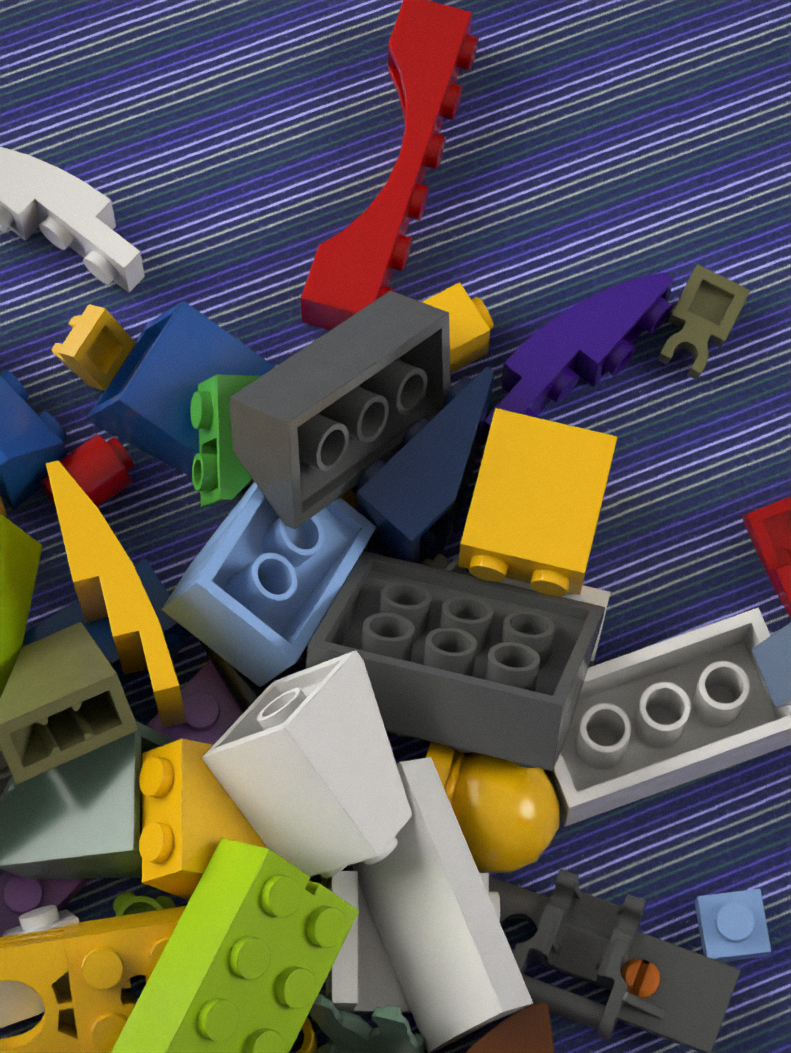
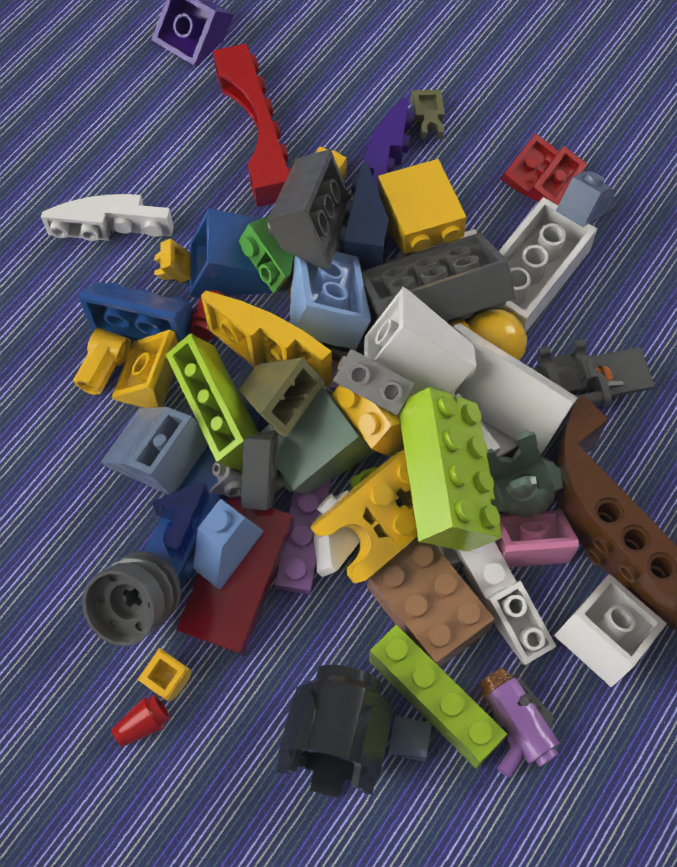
camera: 30 degrees left, 5 degrees down
light blue plate [695,889,771,962] -> none
none -> light grey hinge [333,349,415,415]

